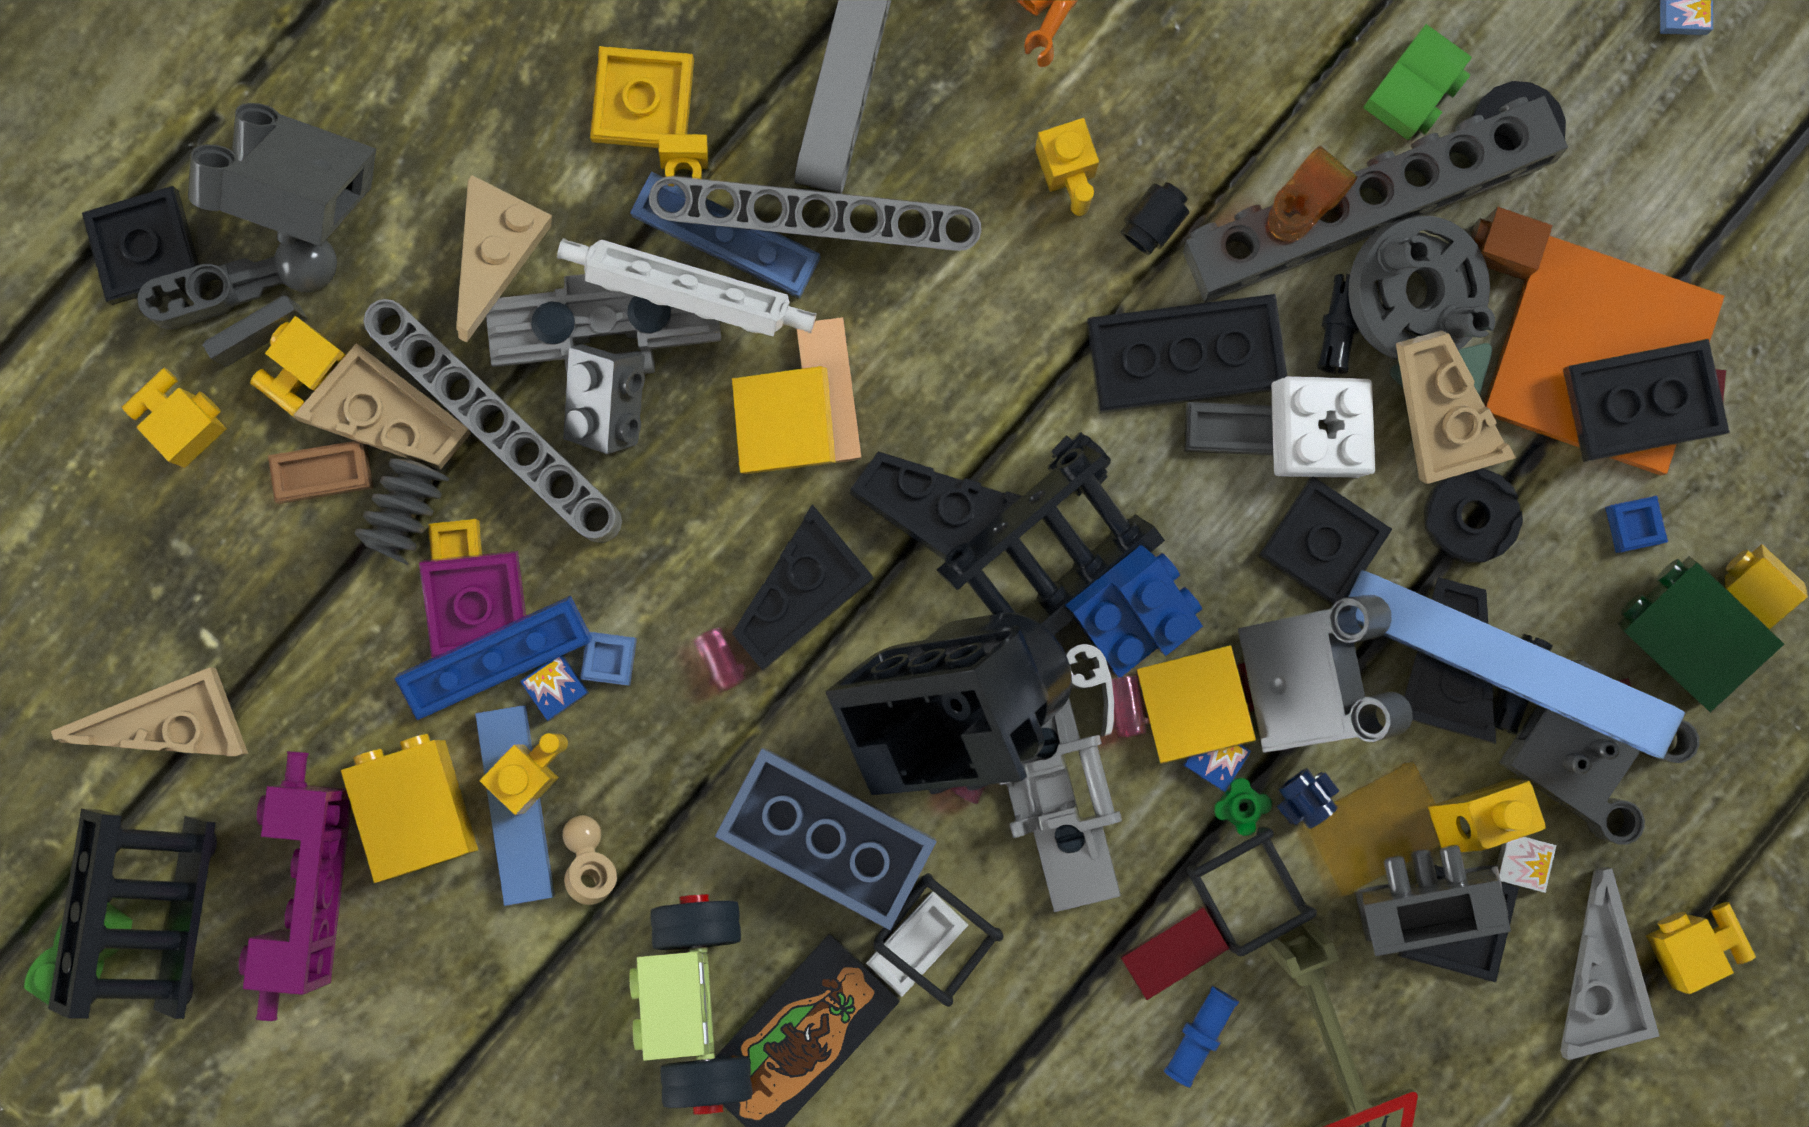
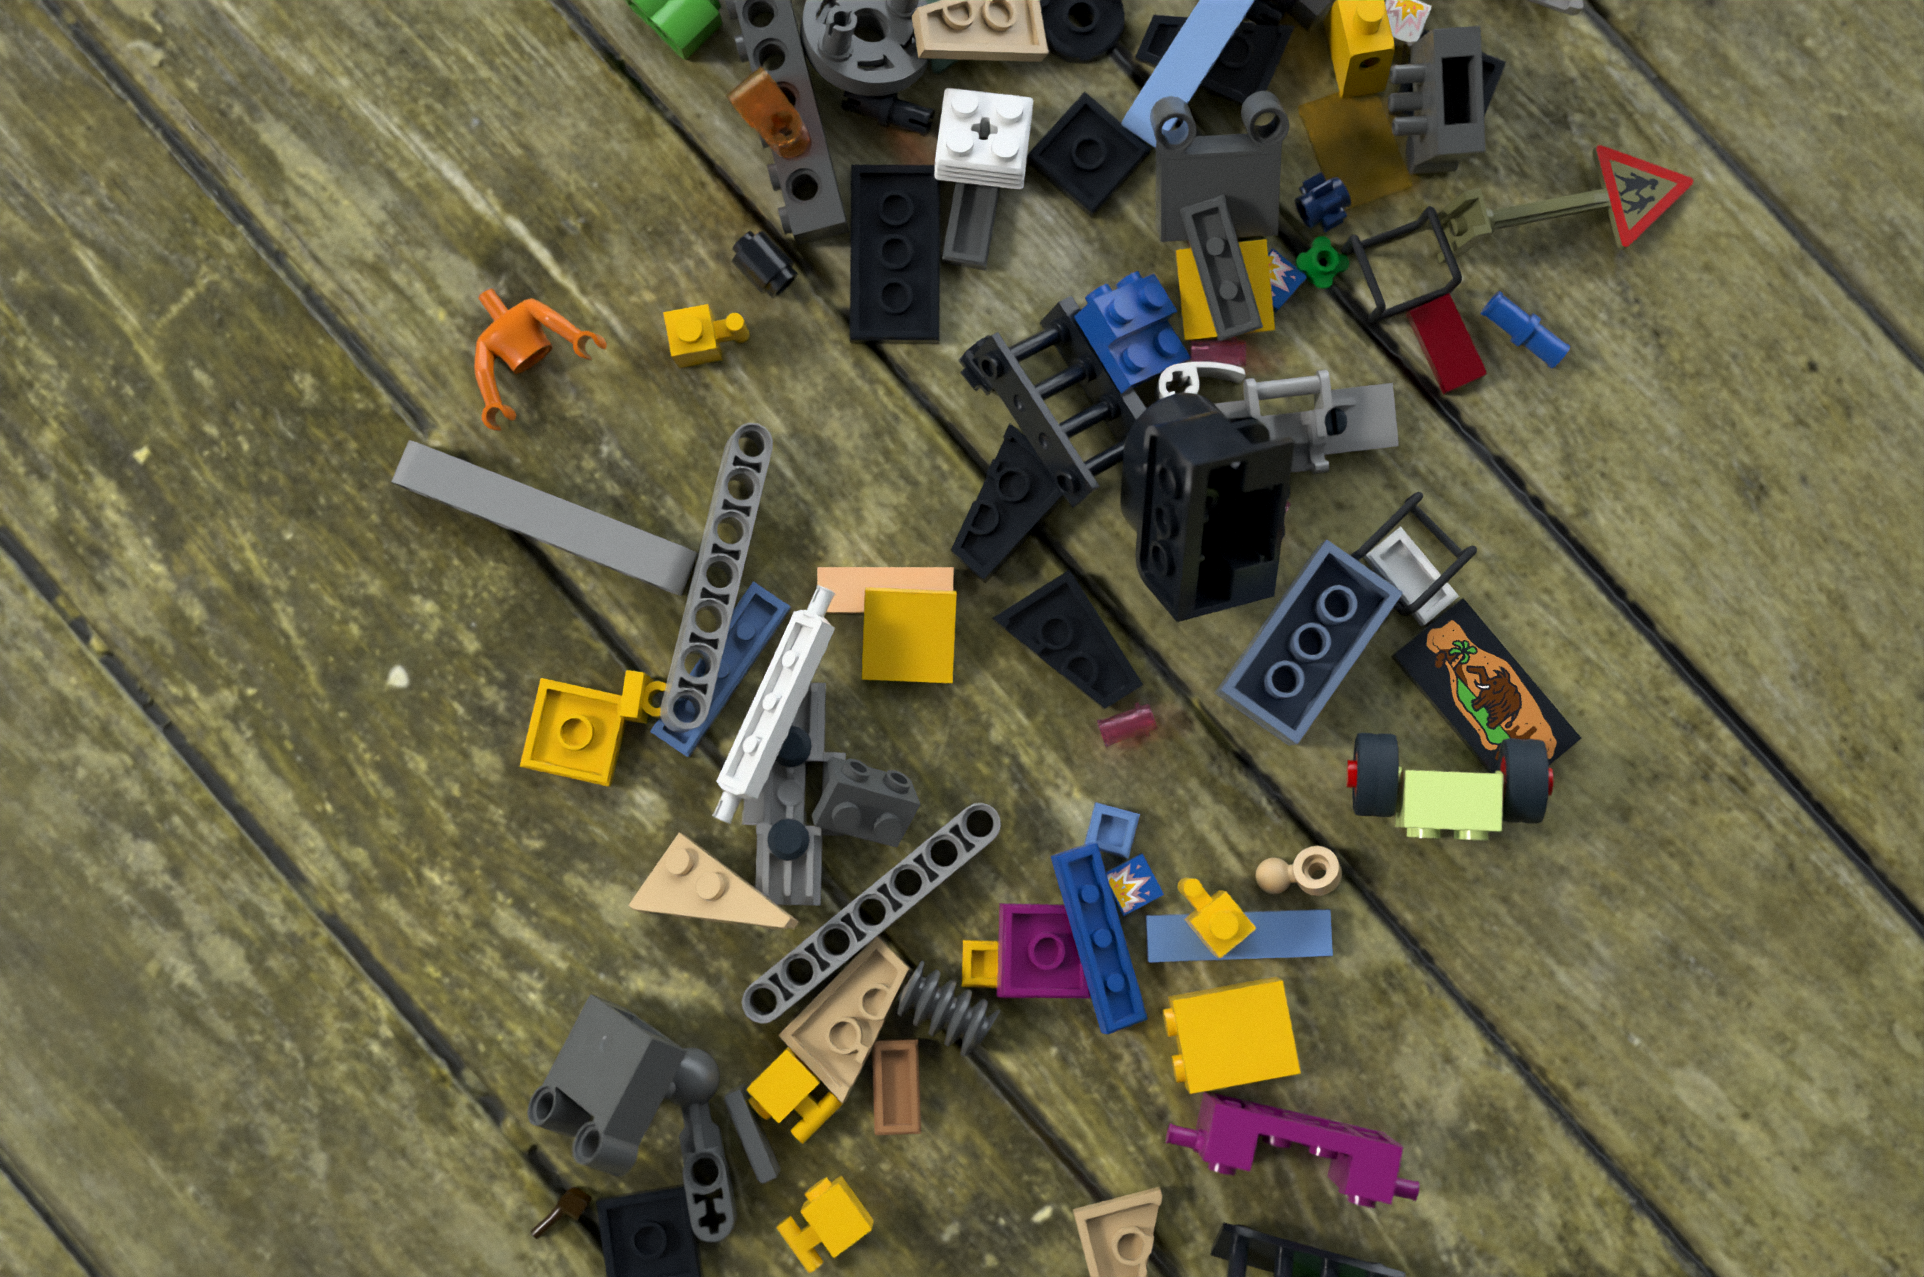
camera: 85 degrees left, 0 degrees up
none -> dark brown hand [531,1187,592,1239]
none -> dark grey tile [1179,195,1263,341]

